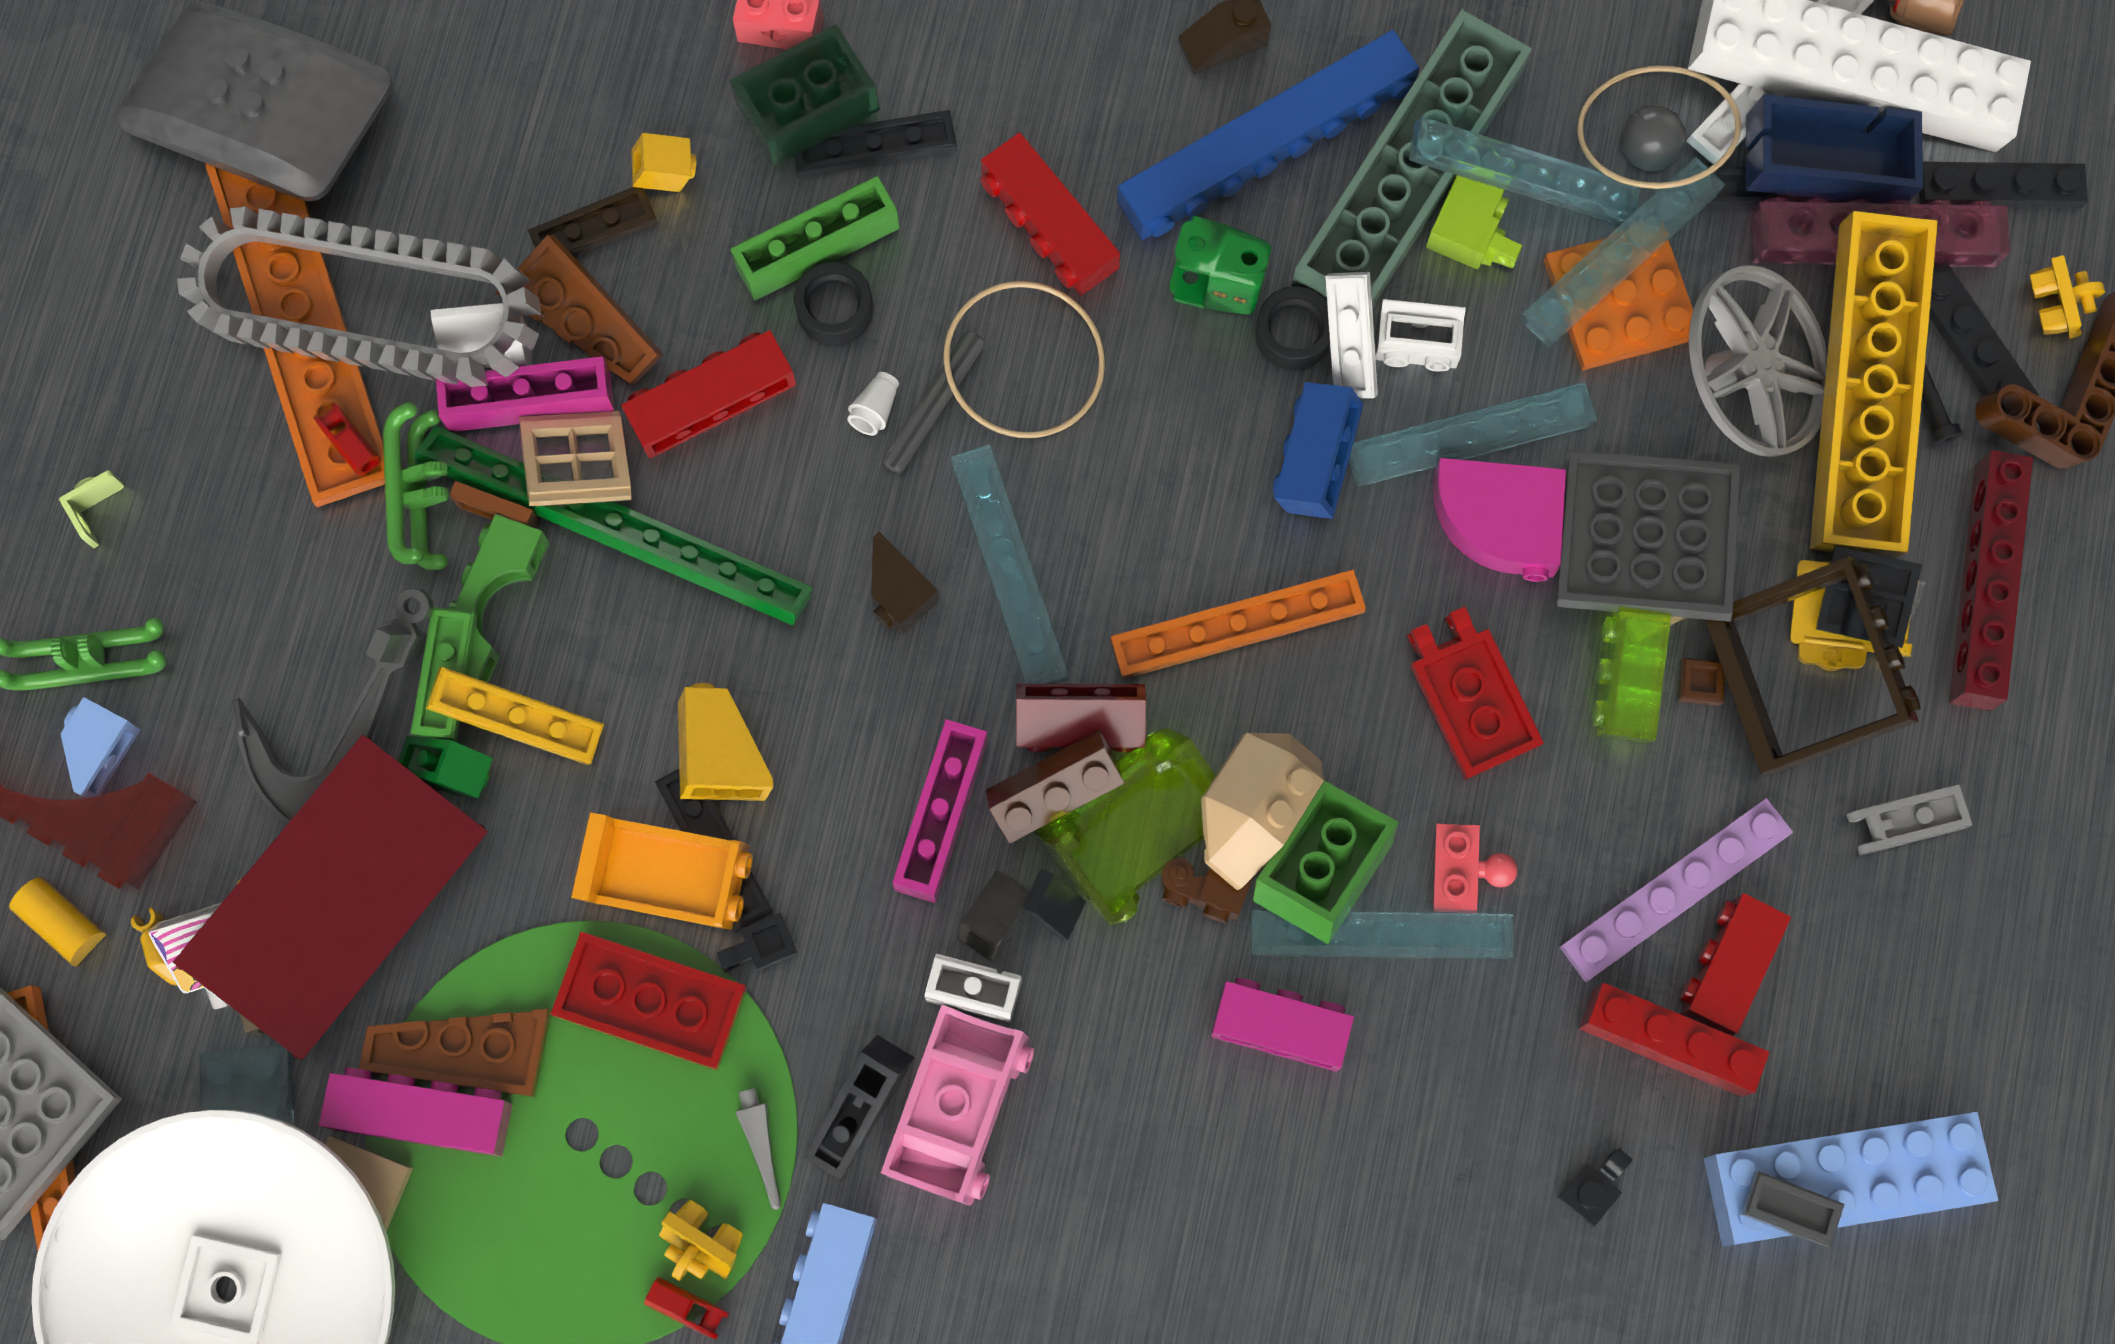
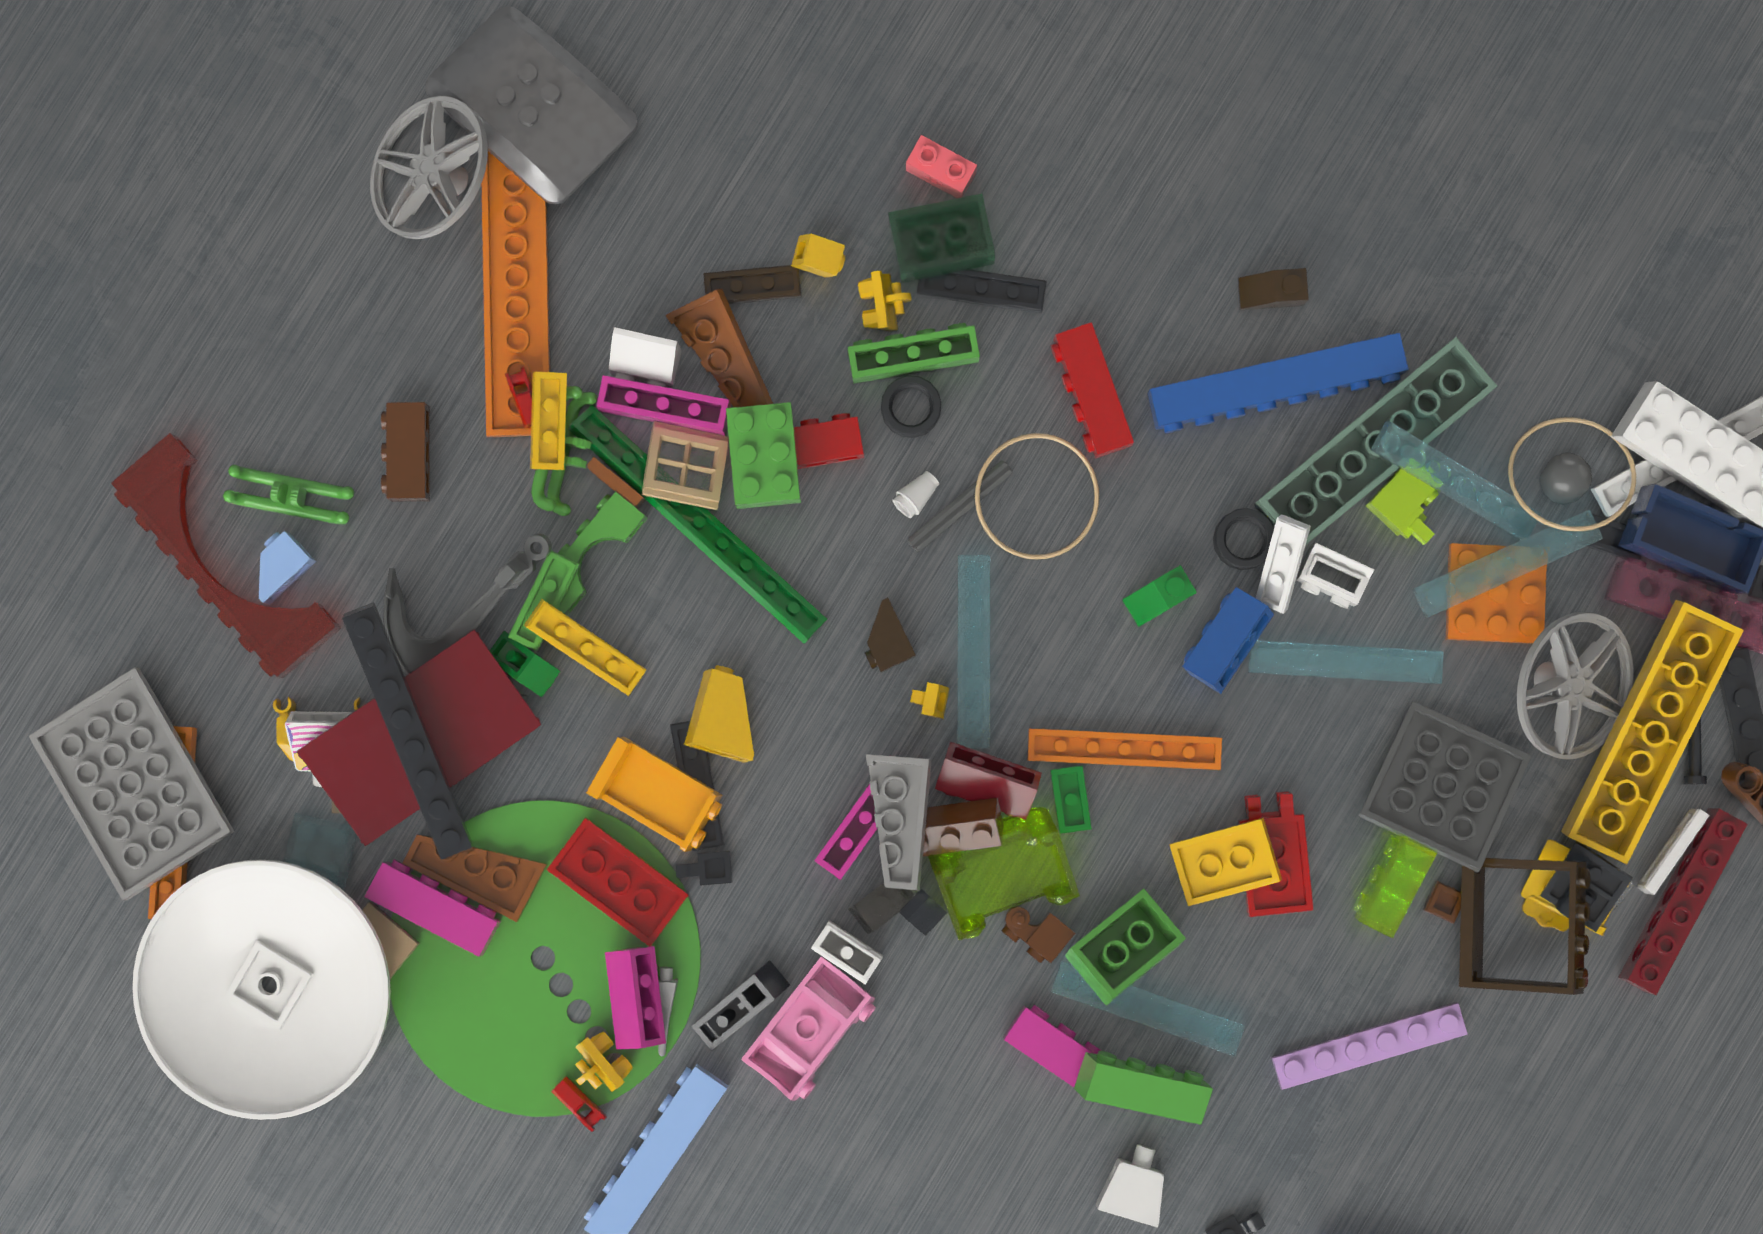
camera: 20 degrees right, 10 degrees up
yellow brick [9,877,107,967] -> none
yellowish green bracket [58,470,124,548] -> none
light grey piece [177,206,541,387] -> none
green piece [1169,216,1271,315] -> none
tan wedge [1201,733,1324,890] -> none
dark pink brick [1433,458,1566,582] -> none
coral plate [1434,824,1518,913] -> none
red brick [1578,982,1770,1097] -> none
red brick [1680,893,1791,1036] -> none
light grey hinge [1846,784,1973,855] -> none
none -> black brick [342,602,472,860]
none -> light grey wheel [370,96,488,239]
none -> reddish brown brick [381,402,430,502]
none -> yellow plate [530,372,567,470]
none -> dark pink brick [605,946,666,1049]
none -> bright green brick [726,402,801,509]
none -> yellow hips [858,270,912,332]
none -> light grey wing [866,754,932,891]
none -> yellow tile [910,682,949,719]
none -> green plate [1050,765,1092,834]
none -> bright green brick [1074,1051,1213,1125]
none -> white torso [1096,1144,1164,1228]
none -> green slope [1122,565,1197,627]
none -> yellow plate [1169,818,1282,906]
none -> white tile [1637,809,1710,895]

